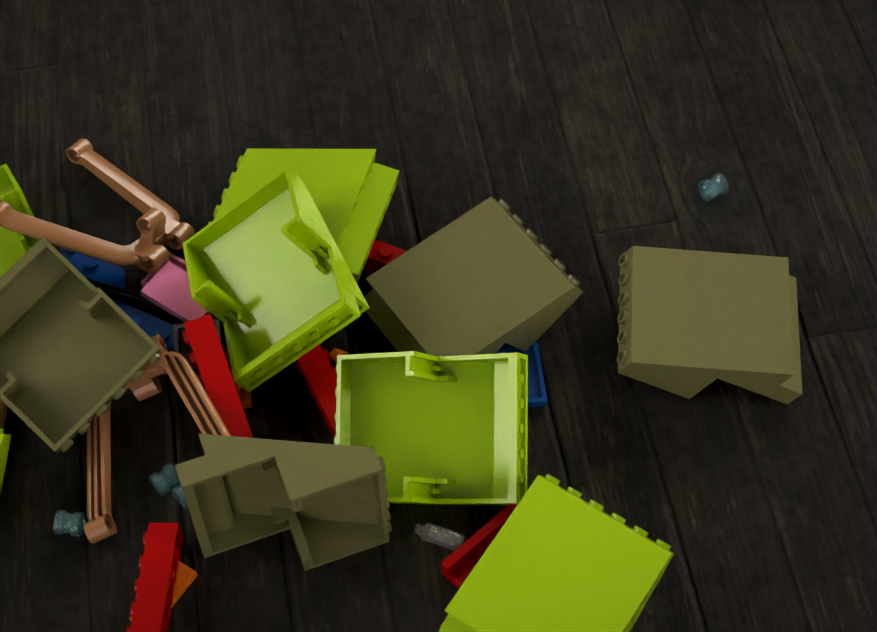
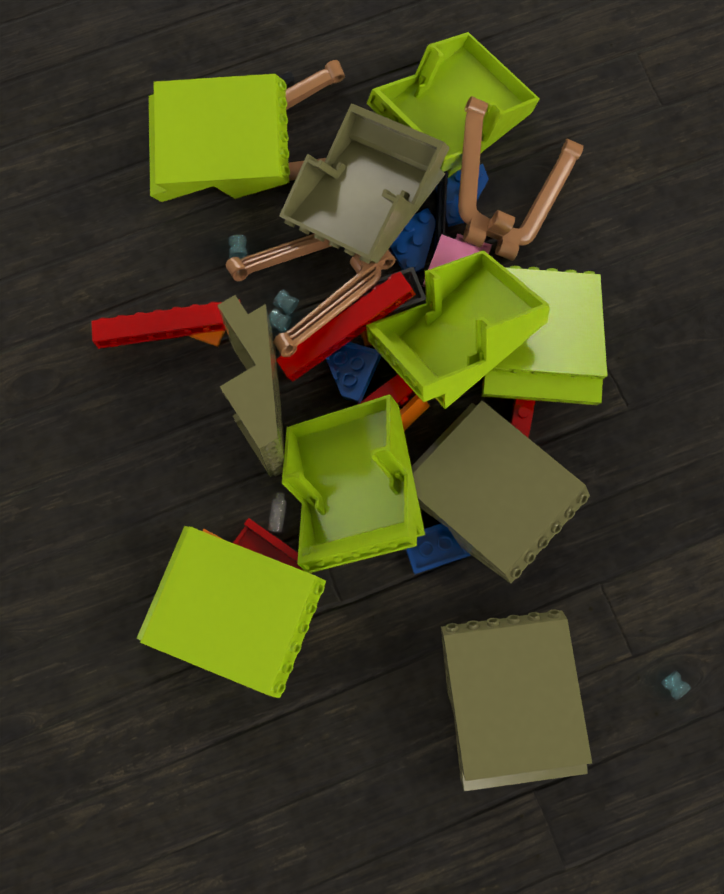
camera: 75 degrees right, 20 degrees up
none -> blue plate [326,342,381,404]

